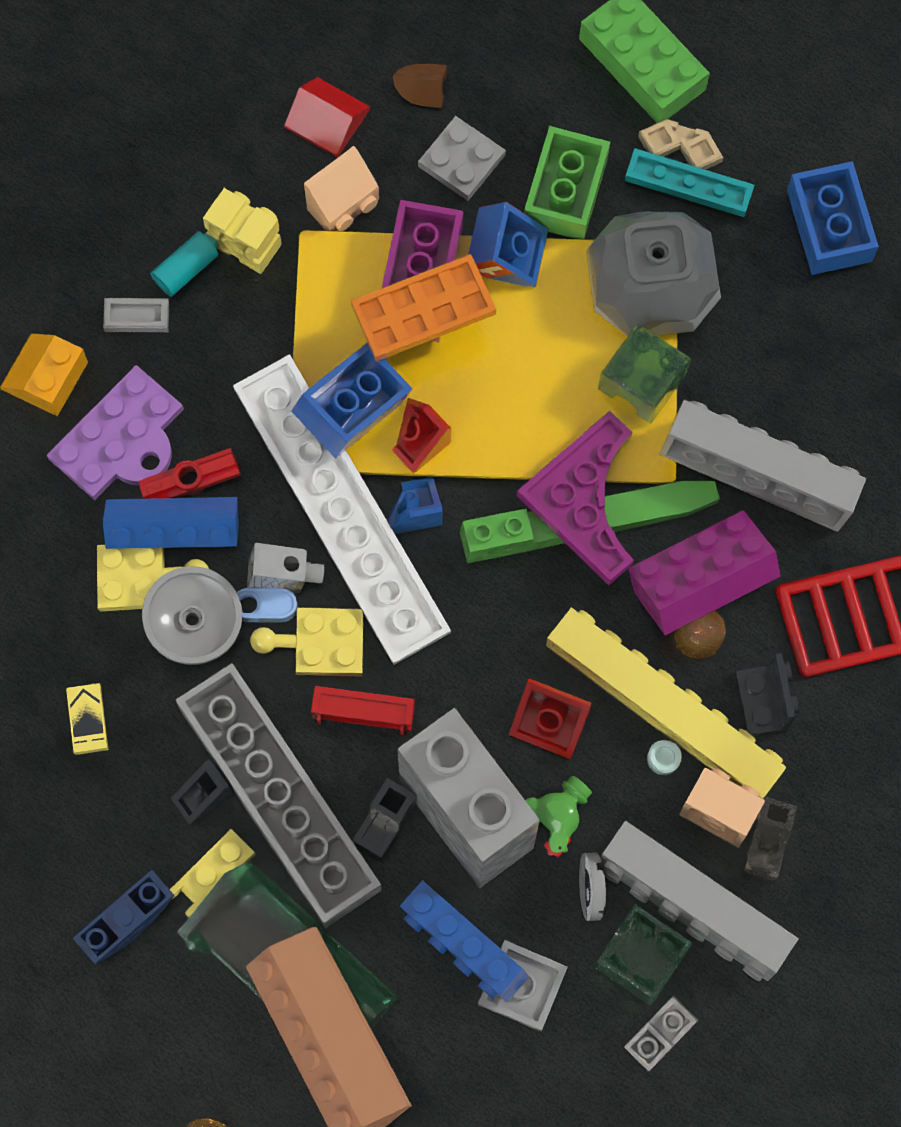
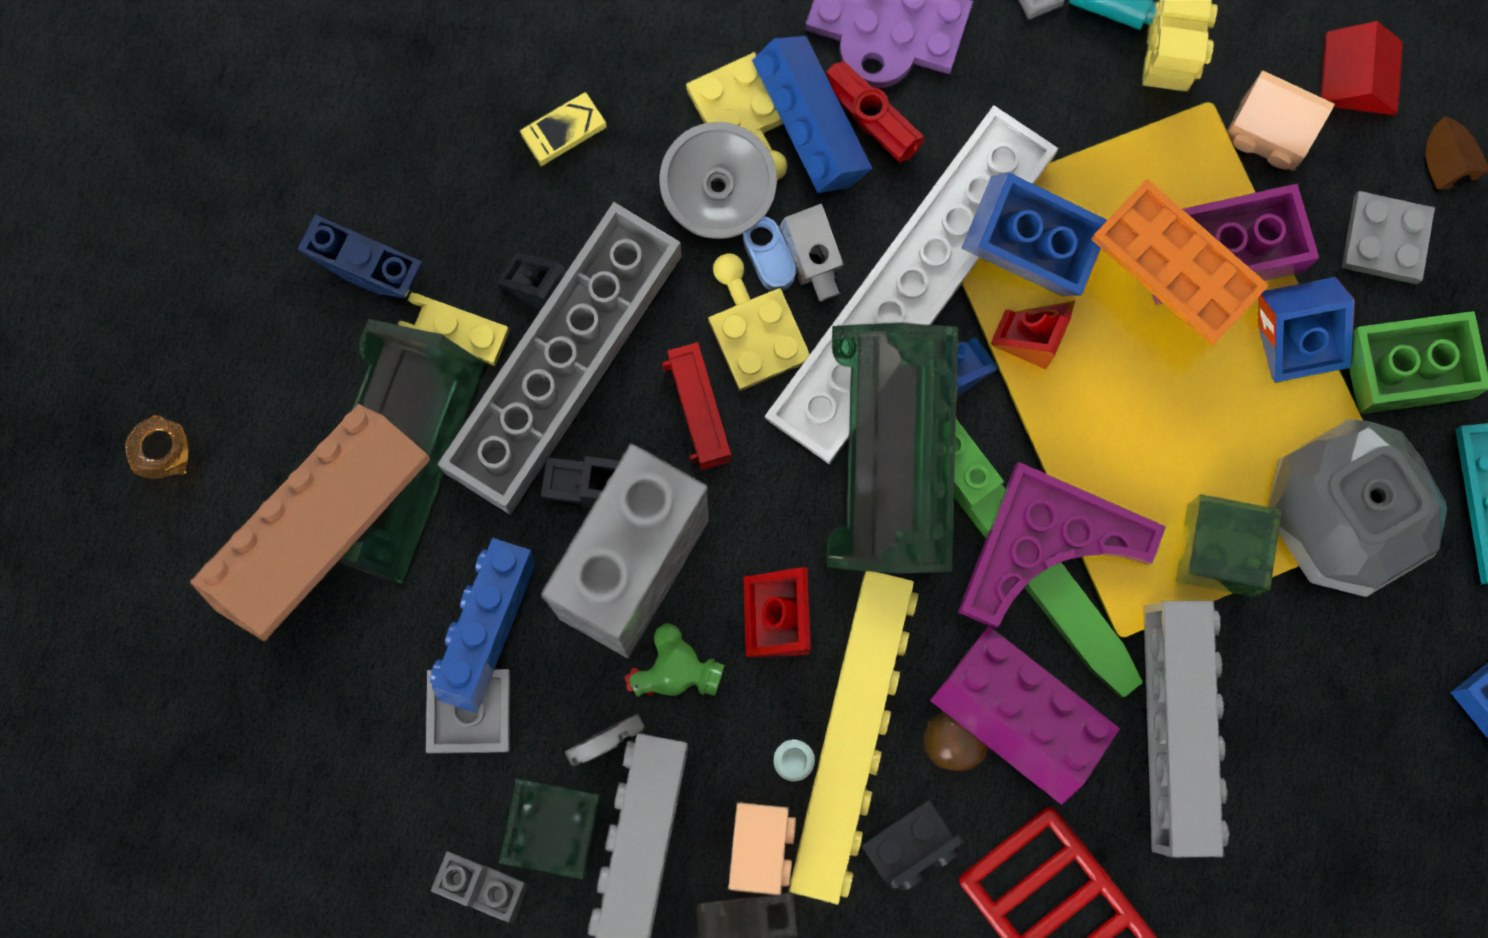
camera: 65 degrees right, 5 degrees up
none -> windscreen [826,322,958,573]

